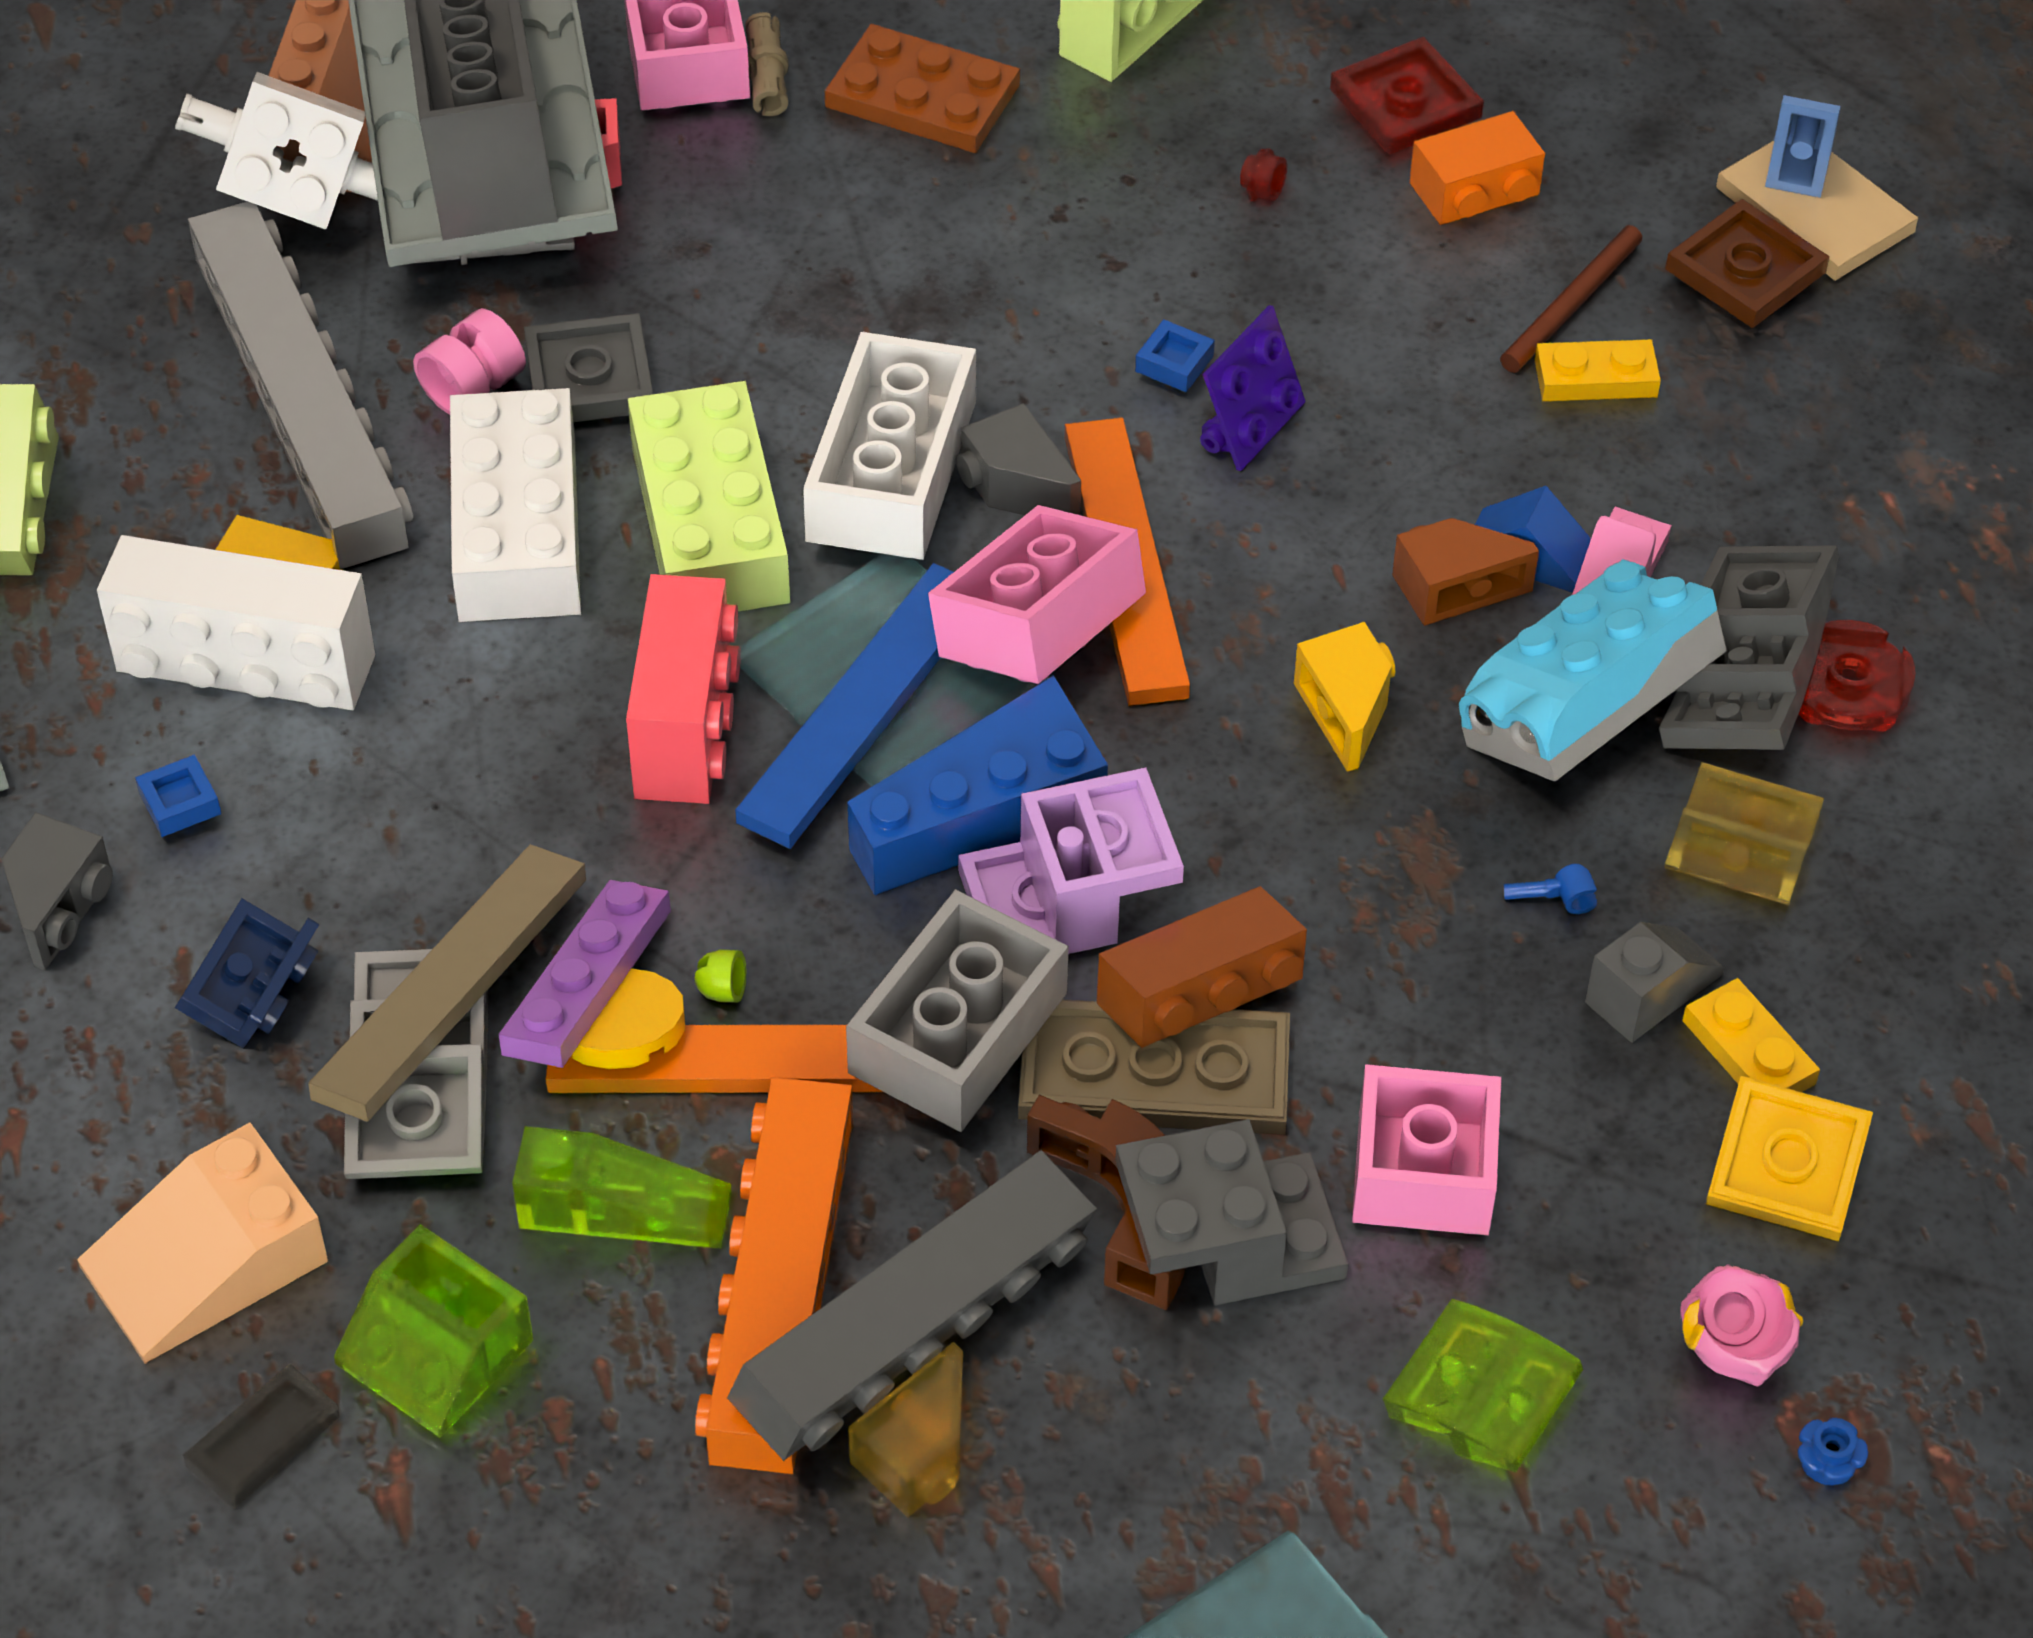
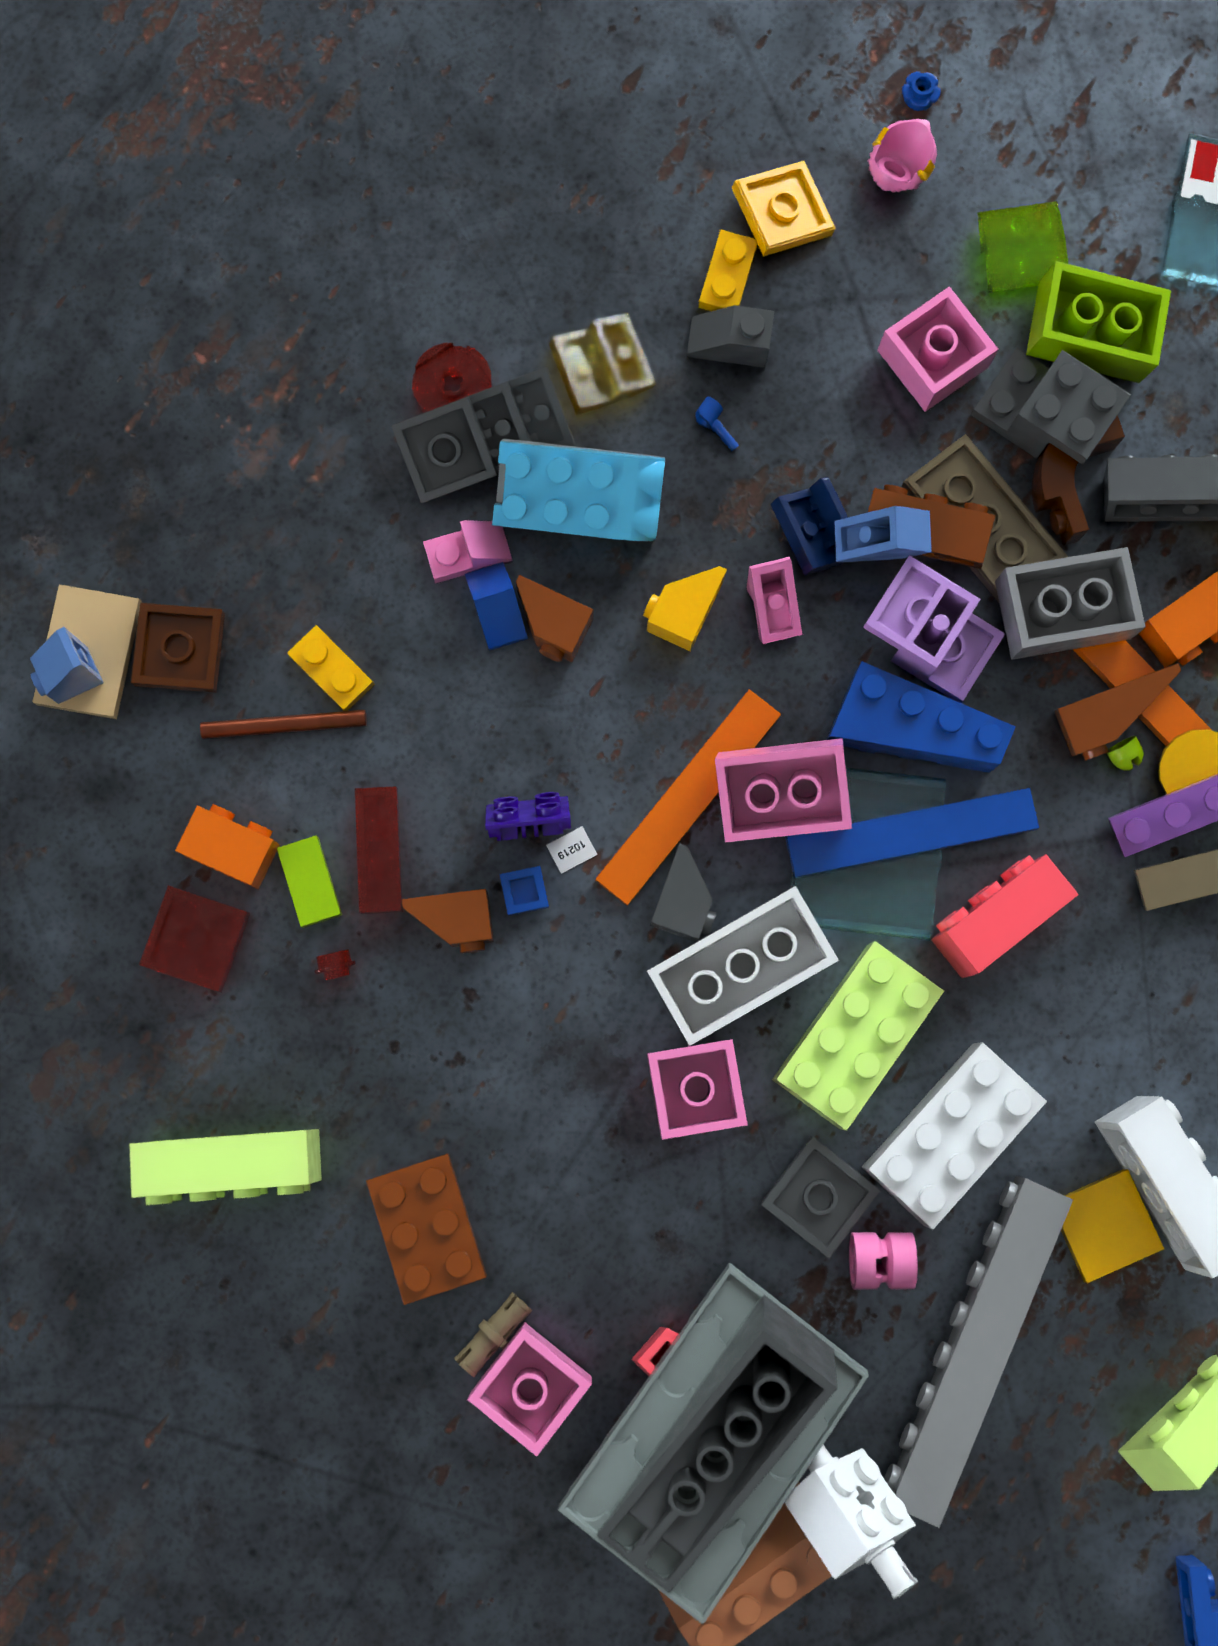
camera: 135 degrees left, 30 degrees up
none -> lime tile [277,835,342,928]
none -> clear red plate [355,786,403,914]
none -> dark orange slope [402,889,494,953]
none -> white sticker [546,826,598,874]
none -> bright pink brick [647,1039,748,1140]
none -> bright pink slope [747,557,802,644]
none -> dark blue bracket [770,477,848,576]
none -> medium blue slope [835,506,932,562]
none -> lime brick [1026,261,1171,383]
none -> dark orange slope [1054,663,1181,760]

